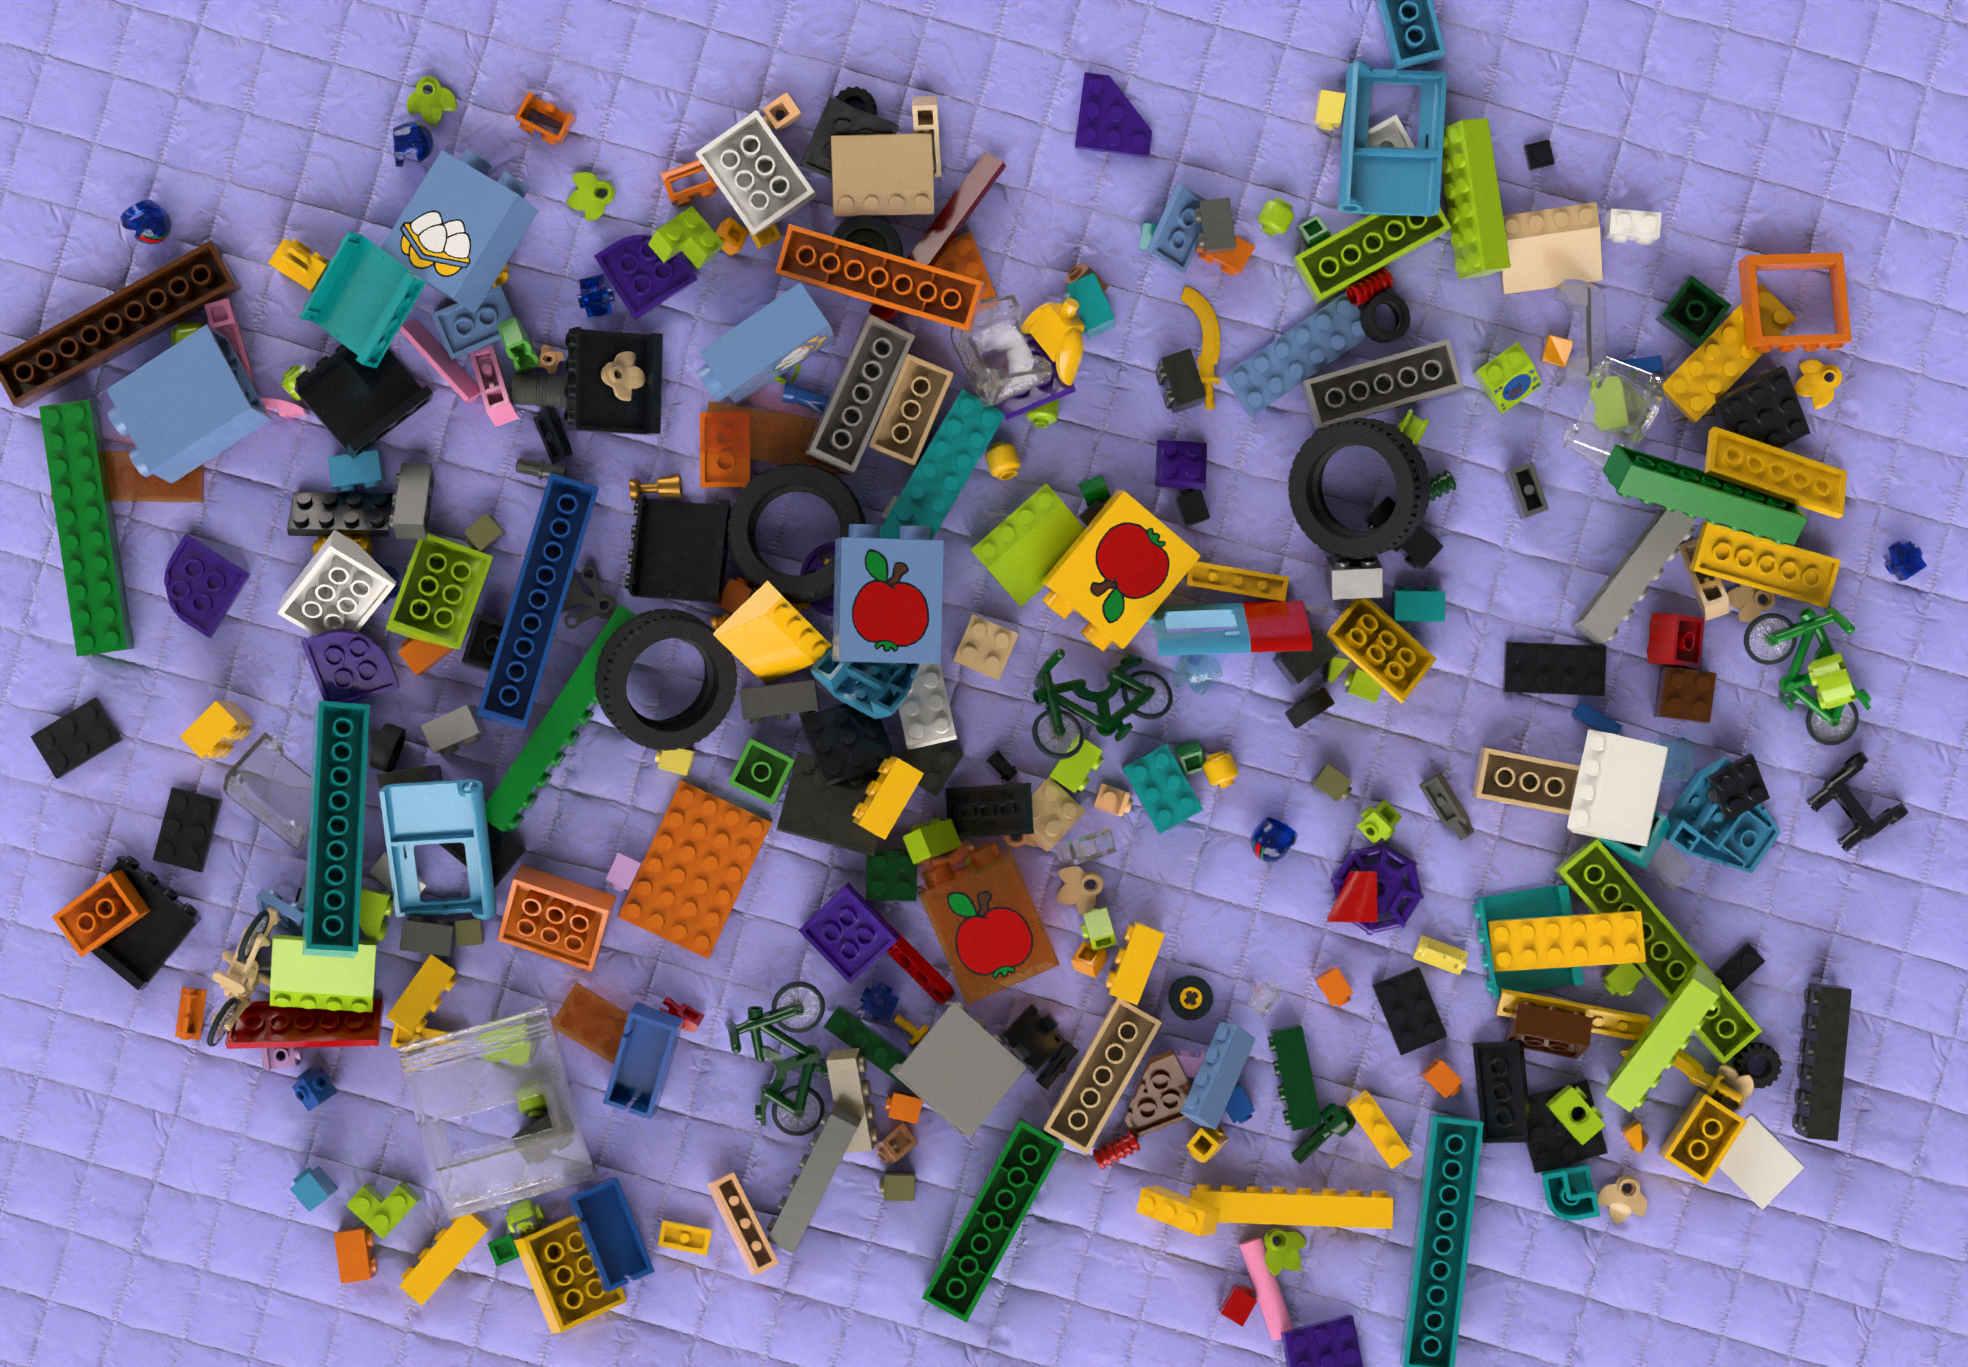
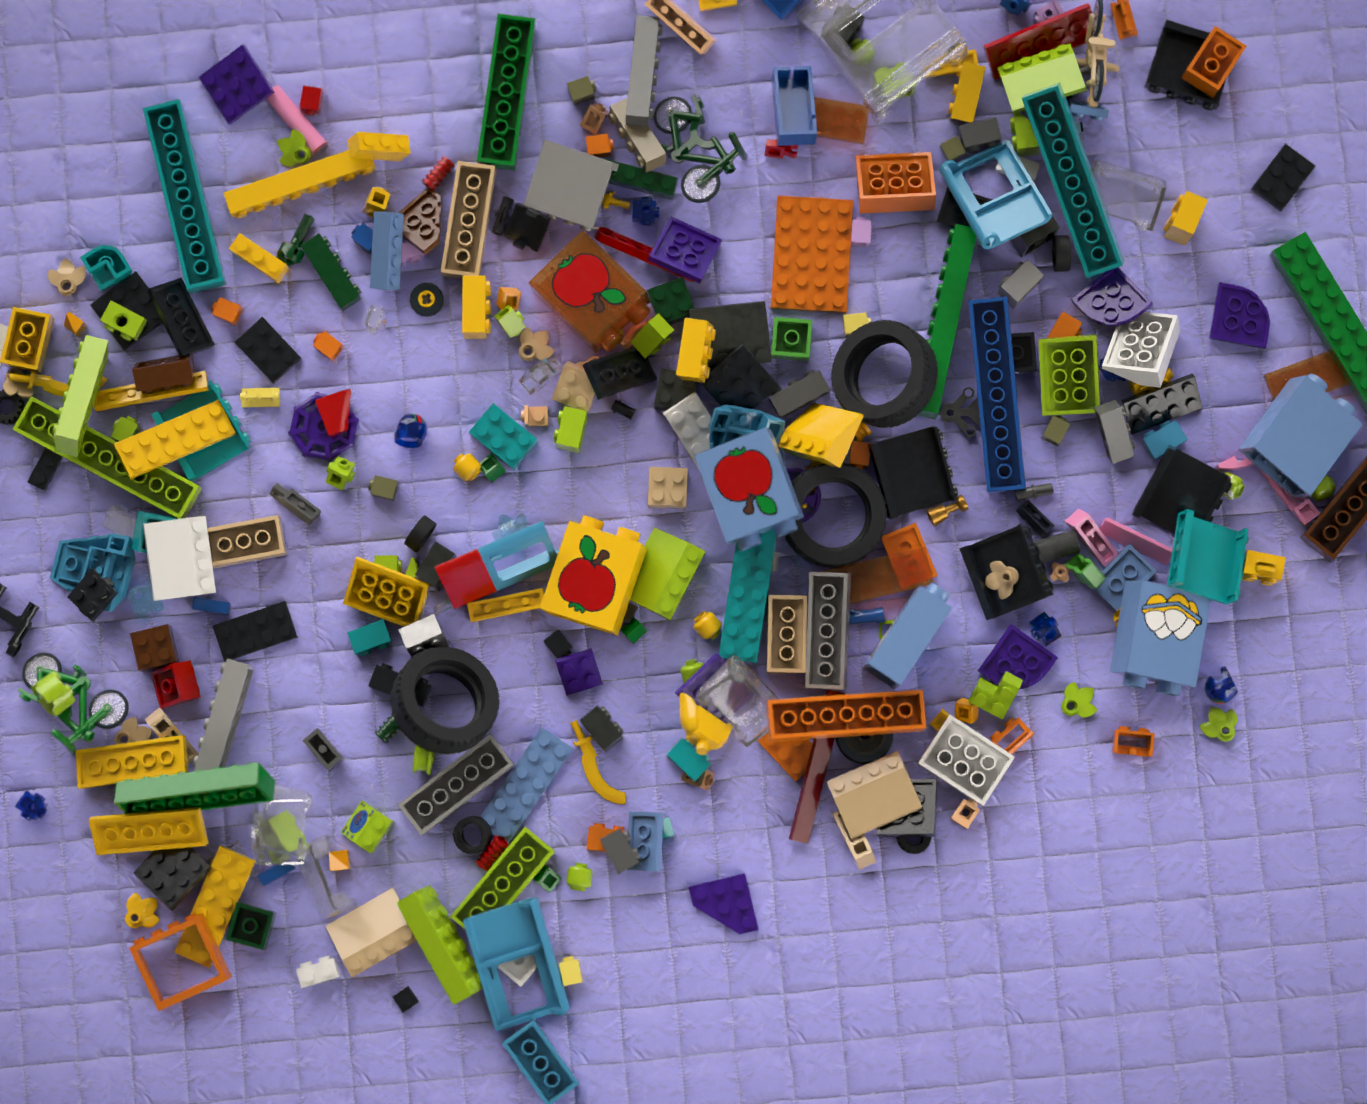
camera: 160 degrees right, 5 degrees down
black plate [153,787,222,873] -> none
piece [1032,648,1173,759] -> none

